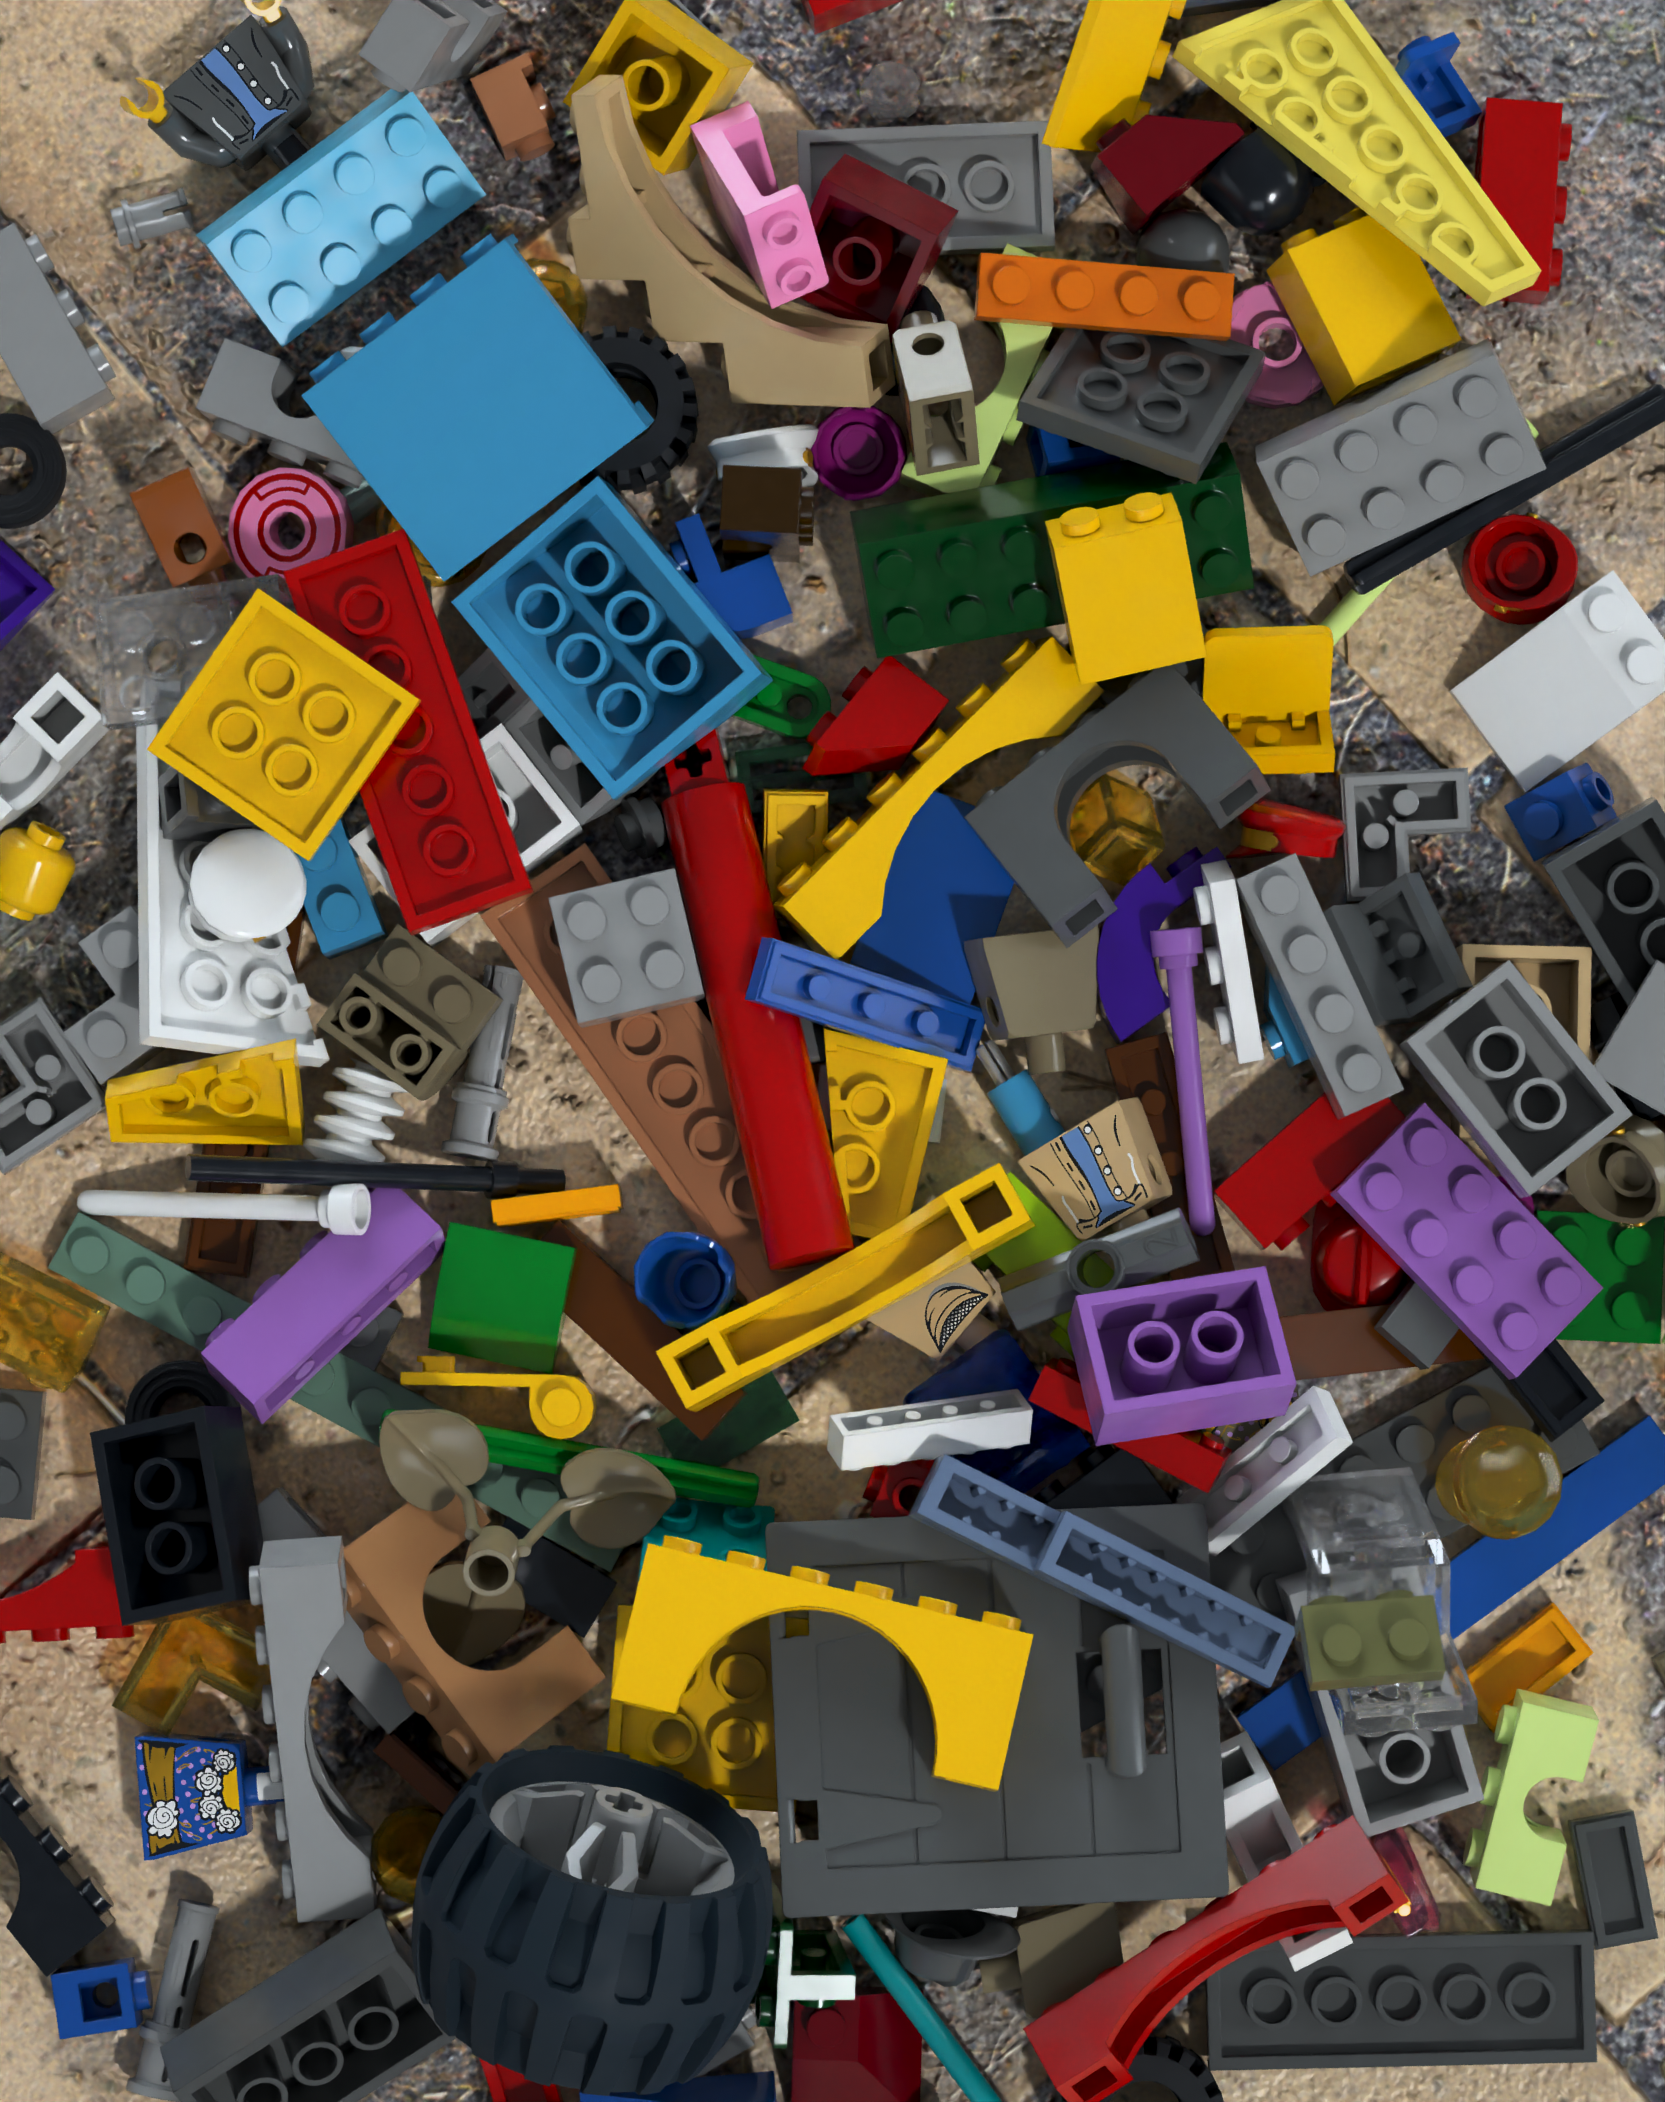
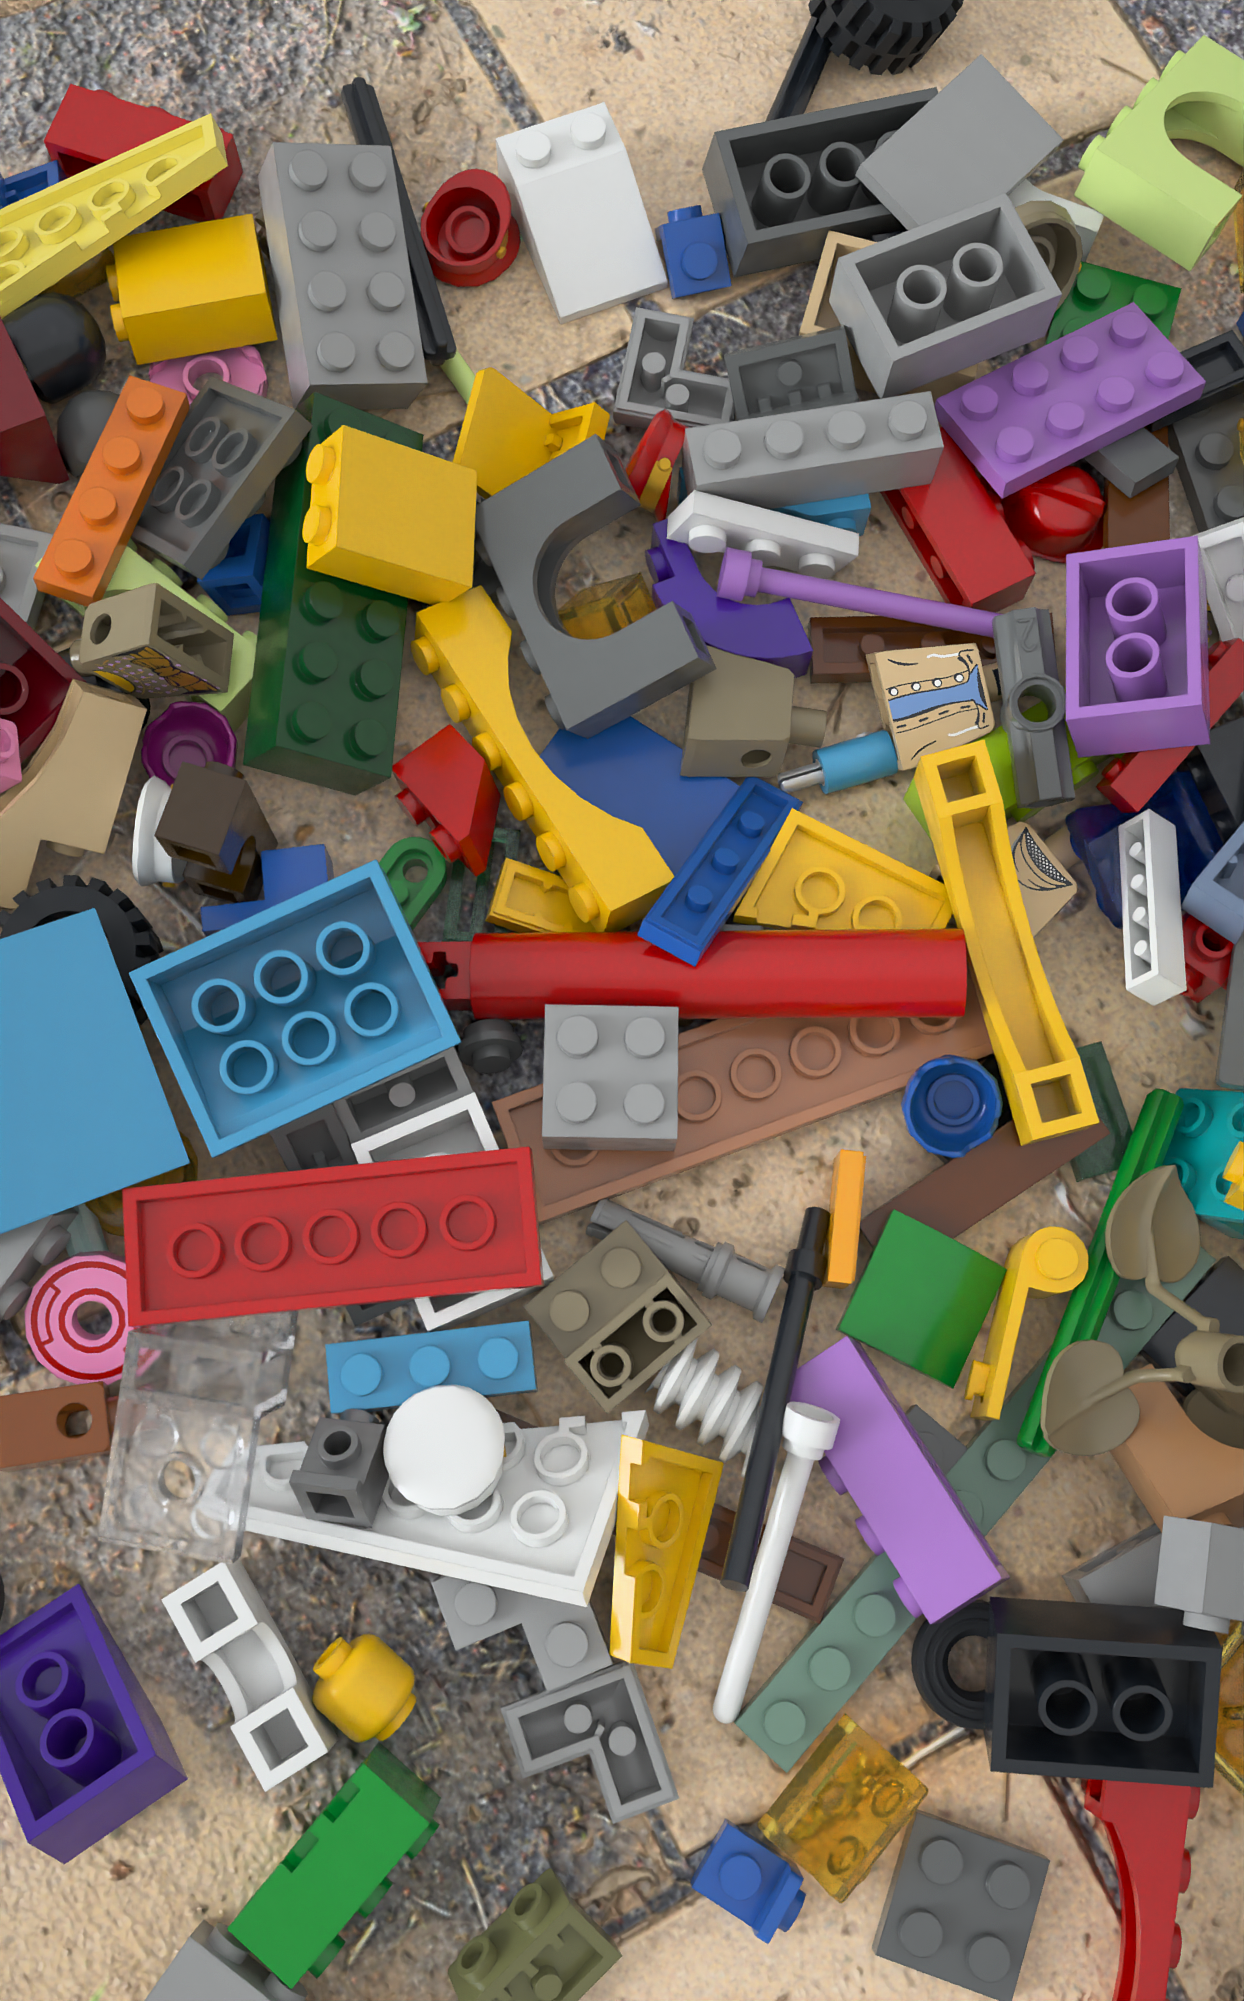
camera: 80 degrees left, 10 degrees down
yellow plate [147,588,421,861] -> none

